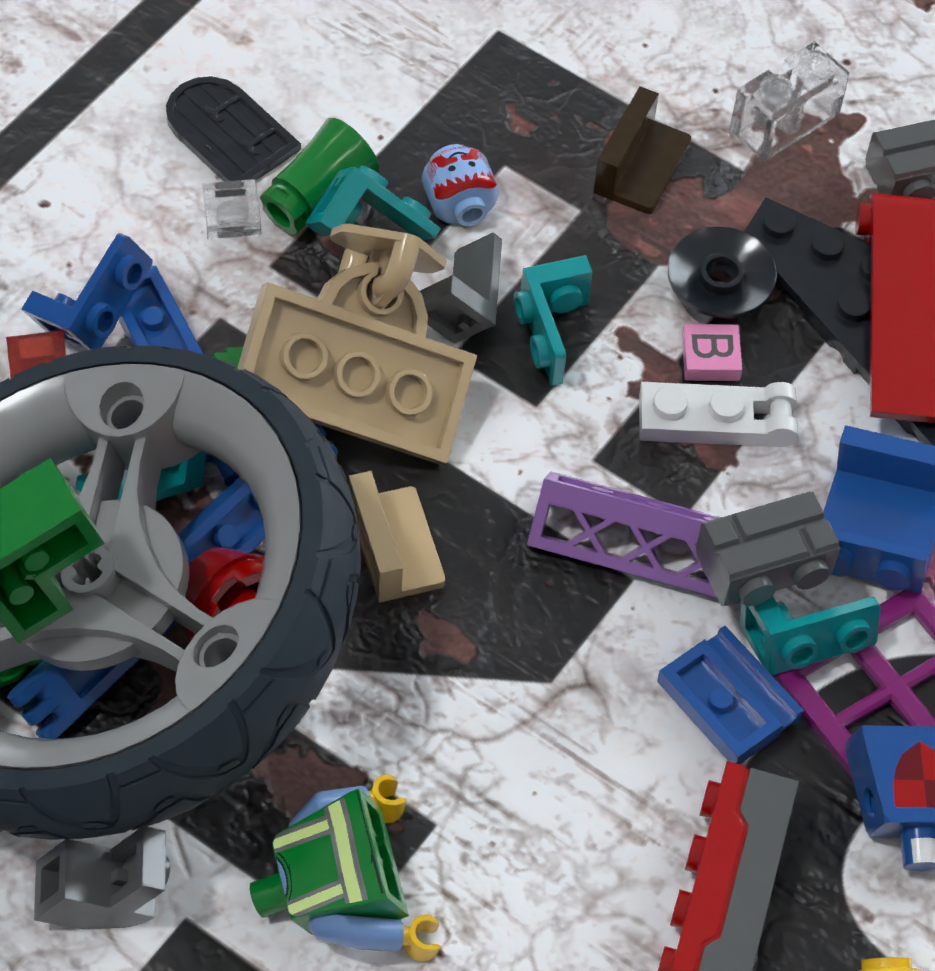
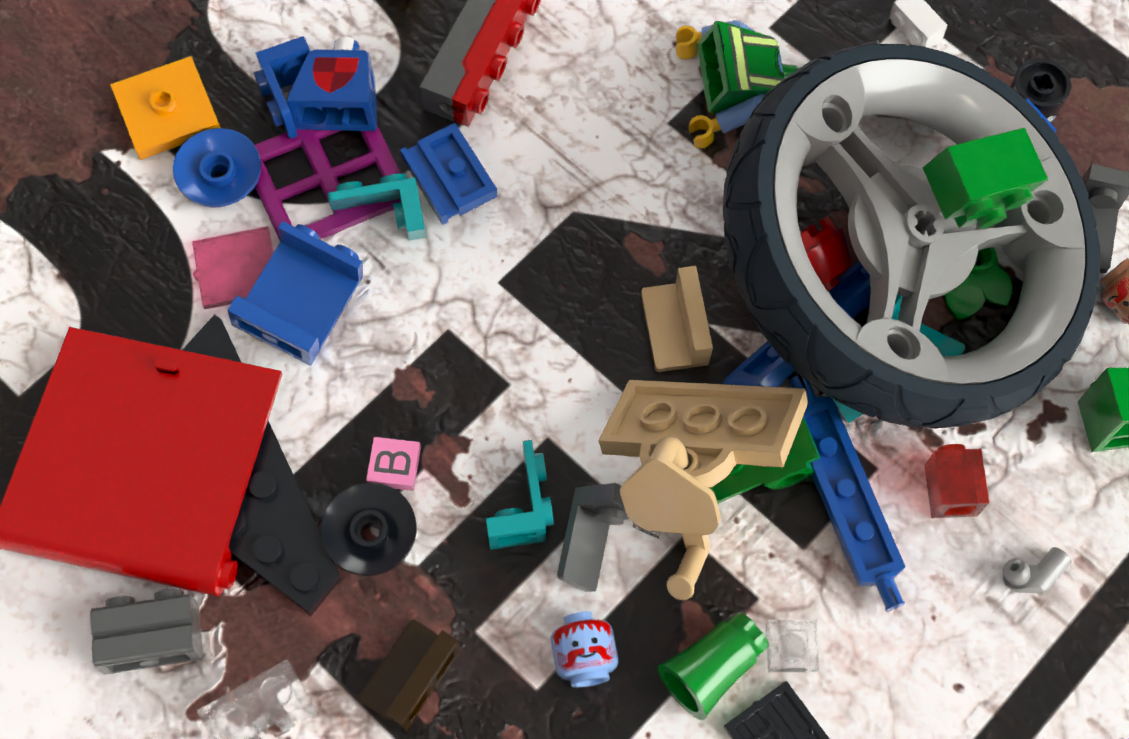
camera: 170 degrees left, 10 degrees up
blue bracket [21,233,153,351] -> none
teal bracket [305,166,441,240] -> none
medium lavender fence [527,471,741,604] -> none
white plate [639,382,799,447] -> none
dark grey brick [696,491,840,606] -> none

